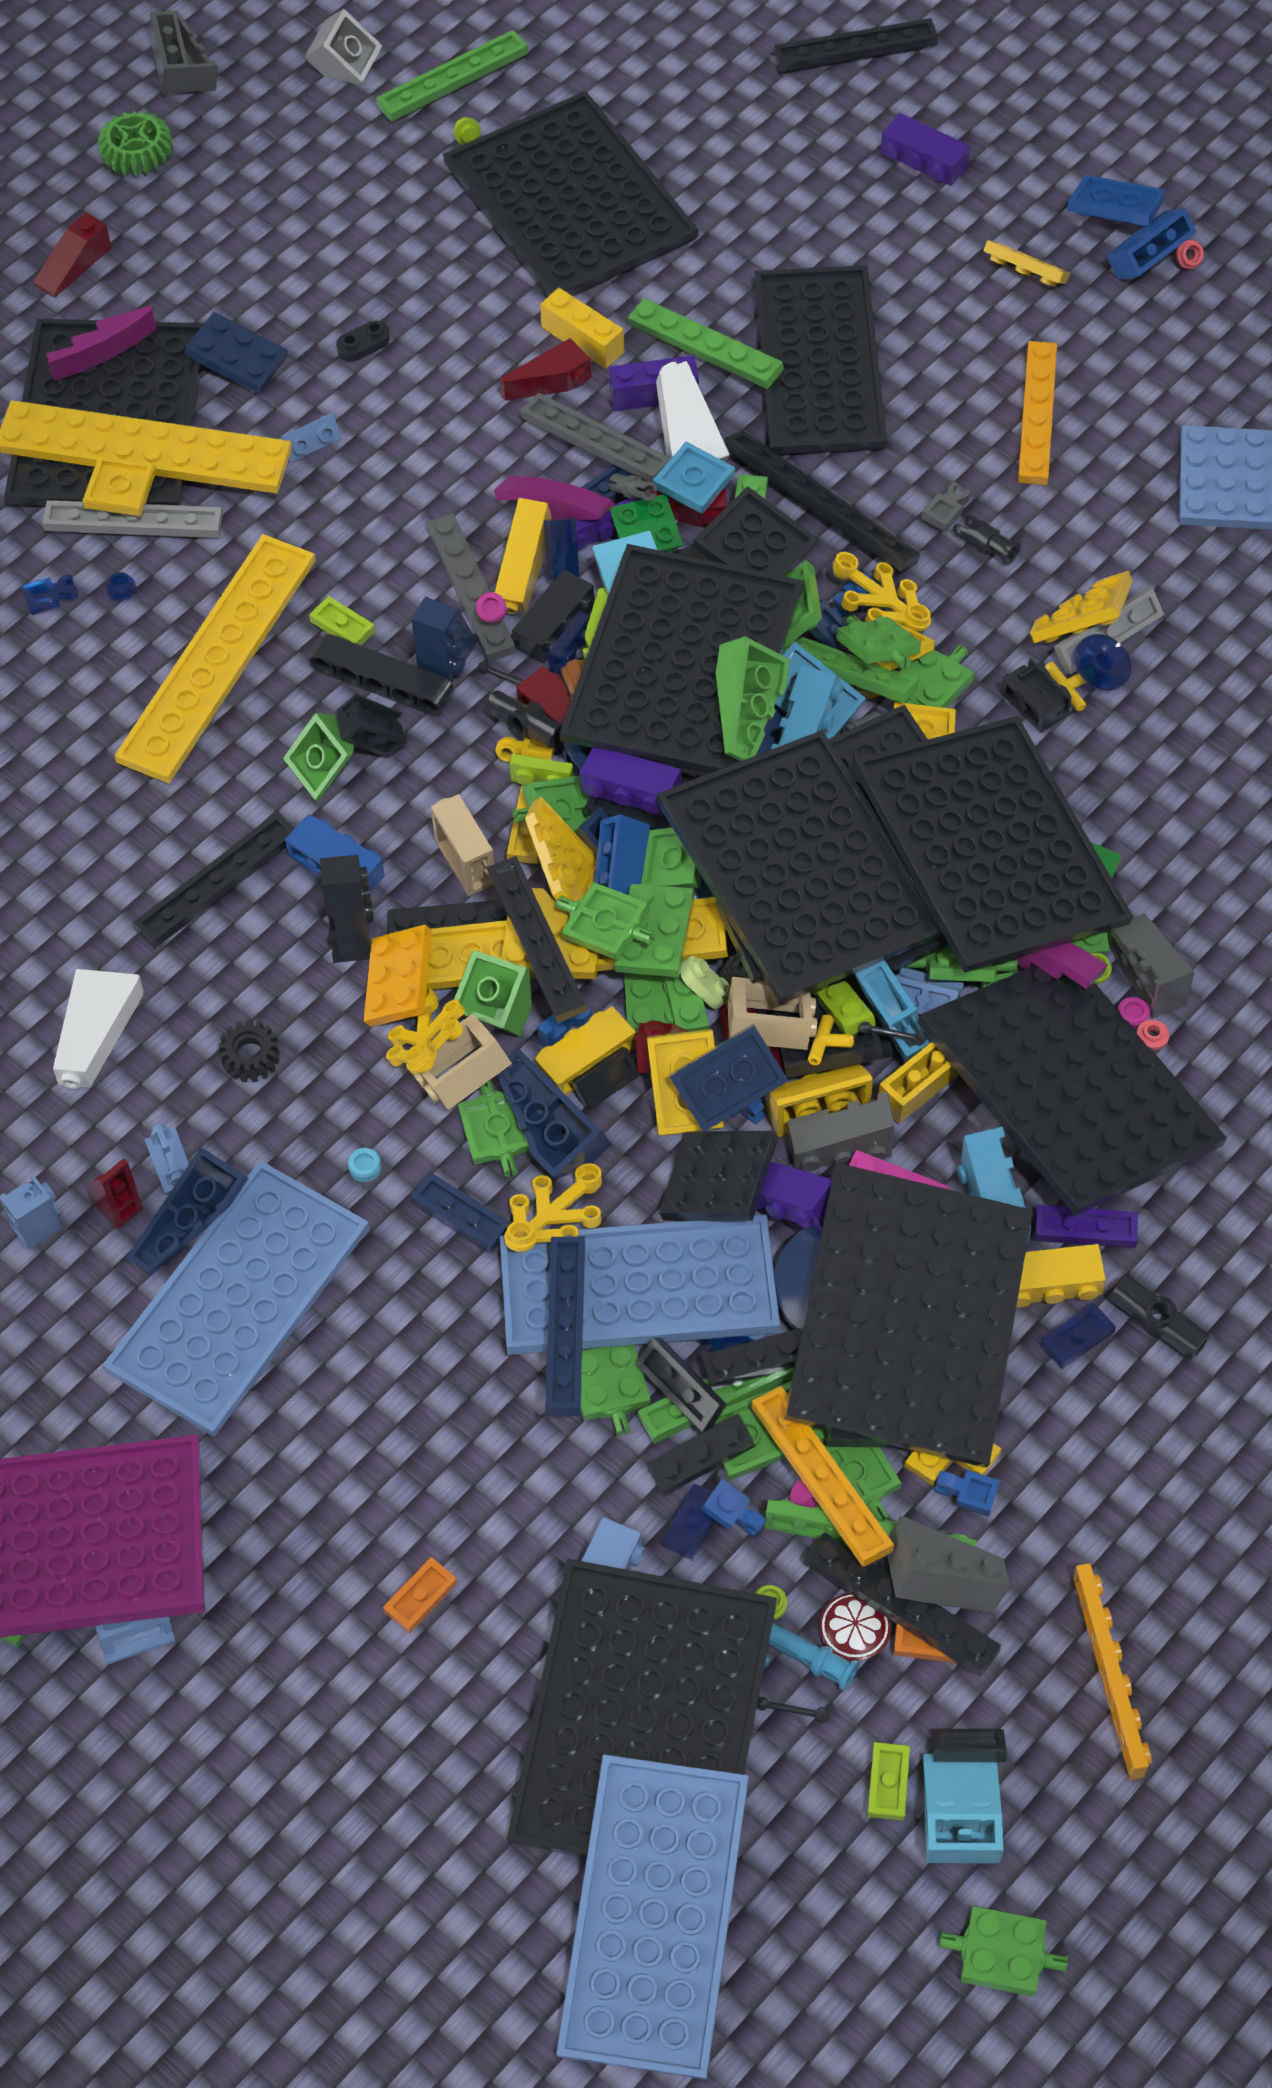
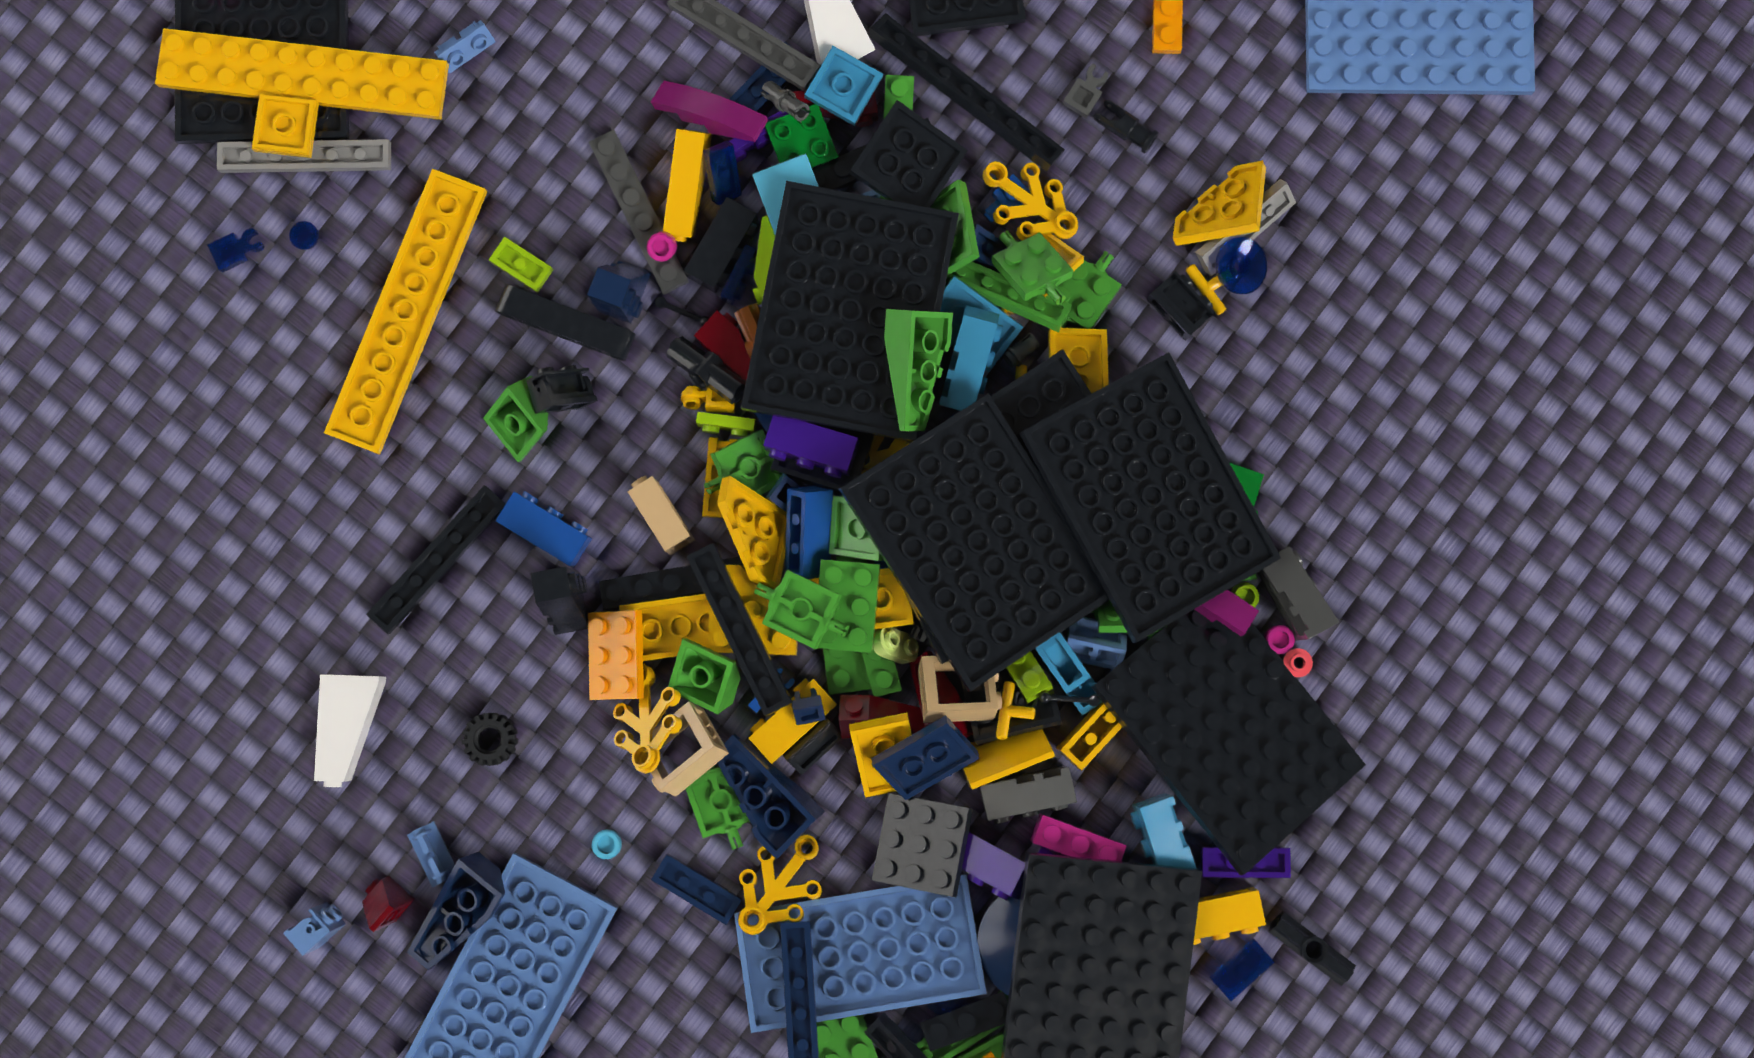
camera: 10 degrees left, 25 degrees up
none -> dark blue tile [792,688,826,725]

